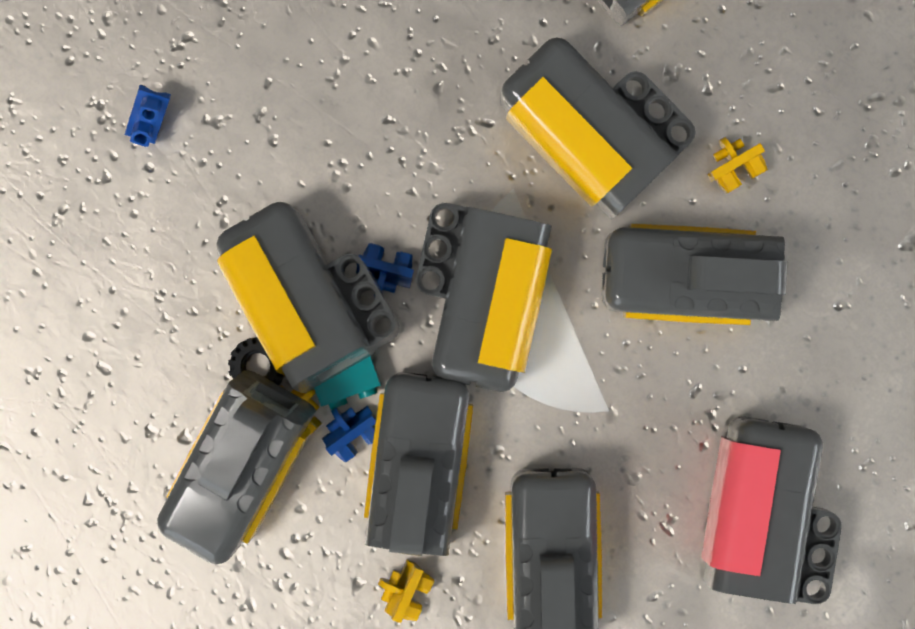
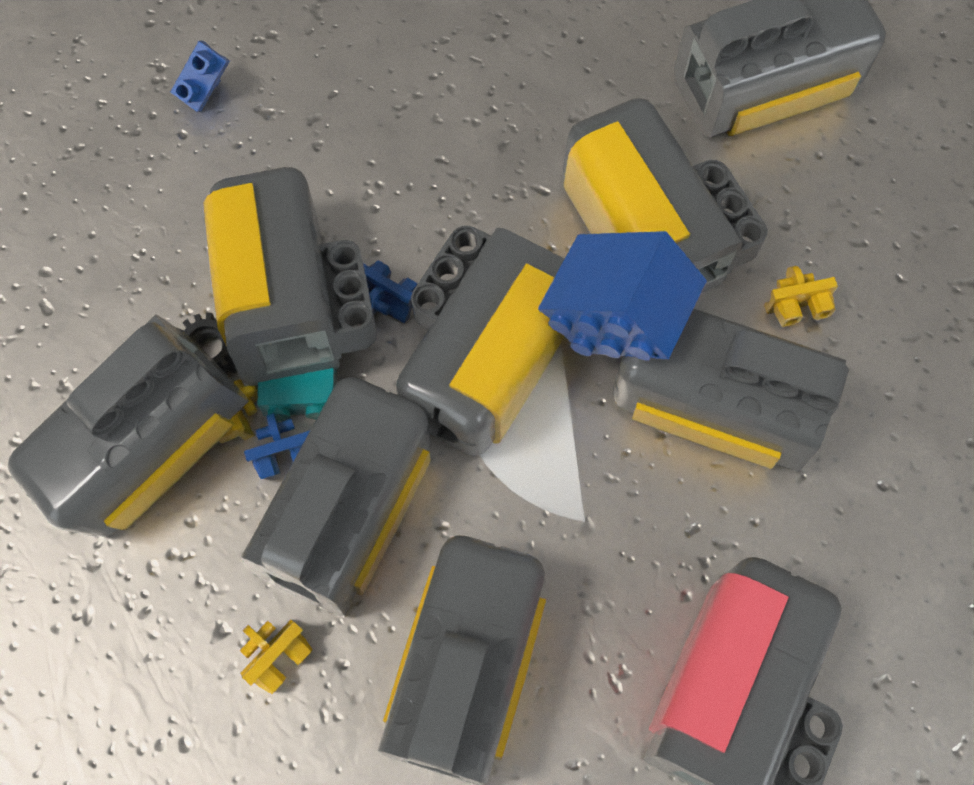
camera: 15 degrees right, 20 degrees down
none -> blue container [538,231,707,361]

